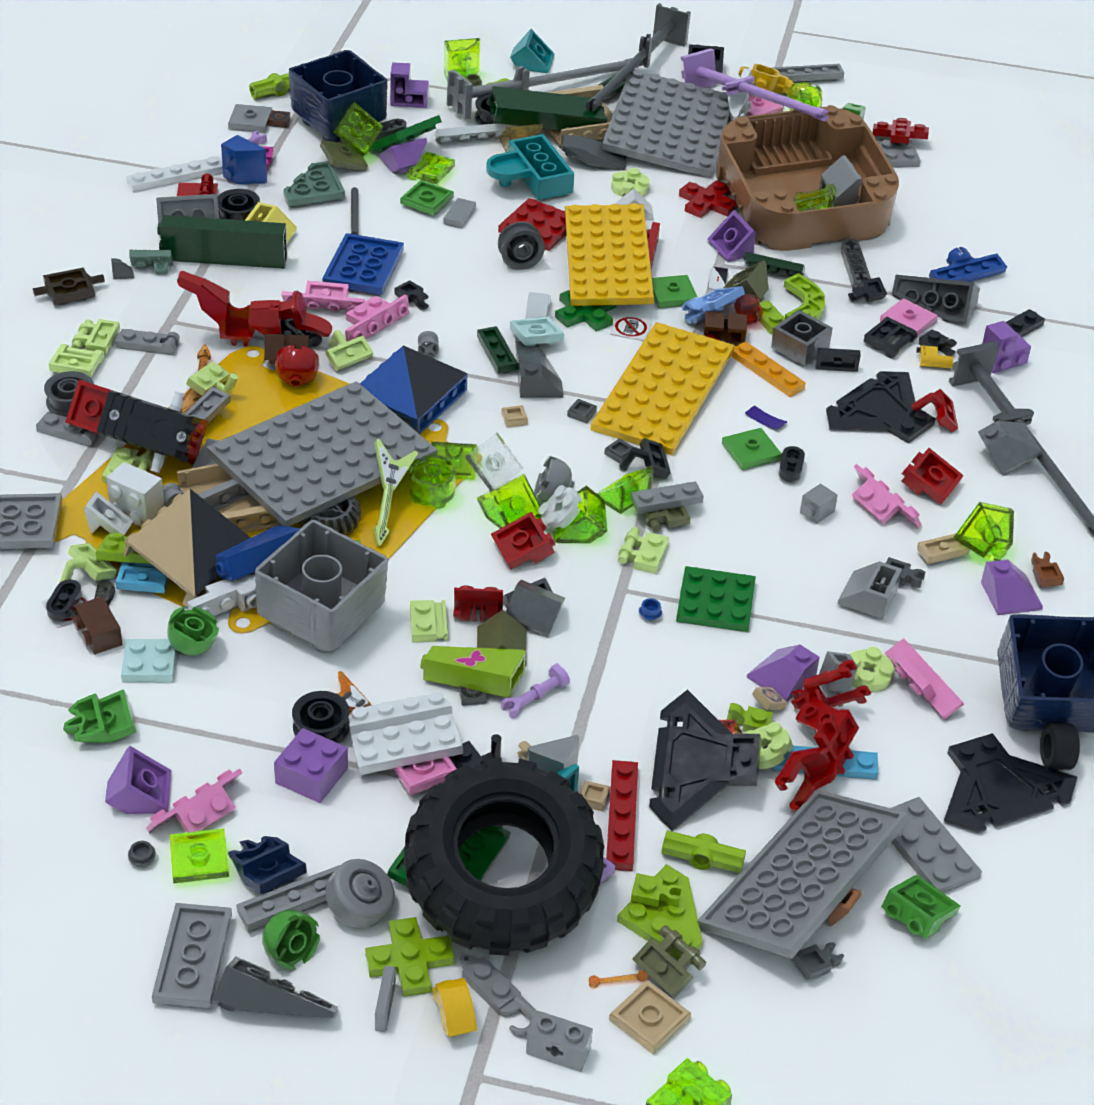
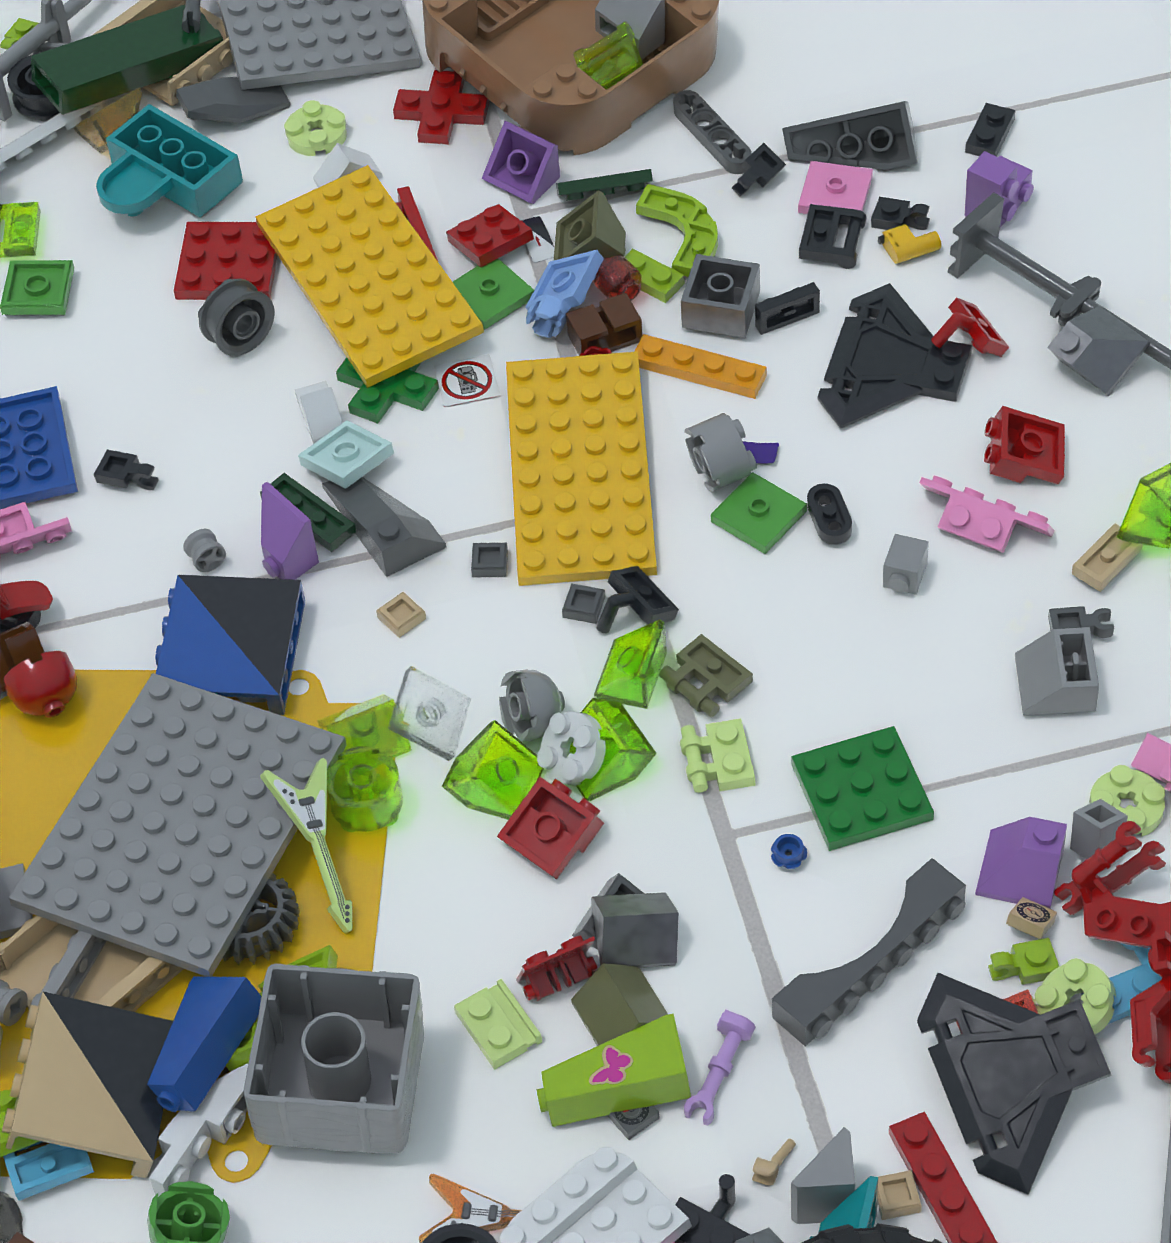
camera: 20 degrees left, 10 degrees up
yellowish green plate [325,330,374,371] -> none
bright pink bracket [345,295,409,342] -> none
light grey tile [443,198,476,228] -> none
light grey plate [630,481,704,514] -> none
lime piece [661,830,746,873] -> none
blue plate [929,246,1007,282] -> none
none -> medium lavender slope [261,482,319,580]
none -> red plate [446,204,534,267]
none -> light grey brick [684,413,757,492]
none -> dark grey arch [772,858,966,1047]

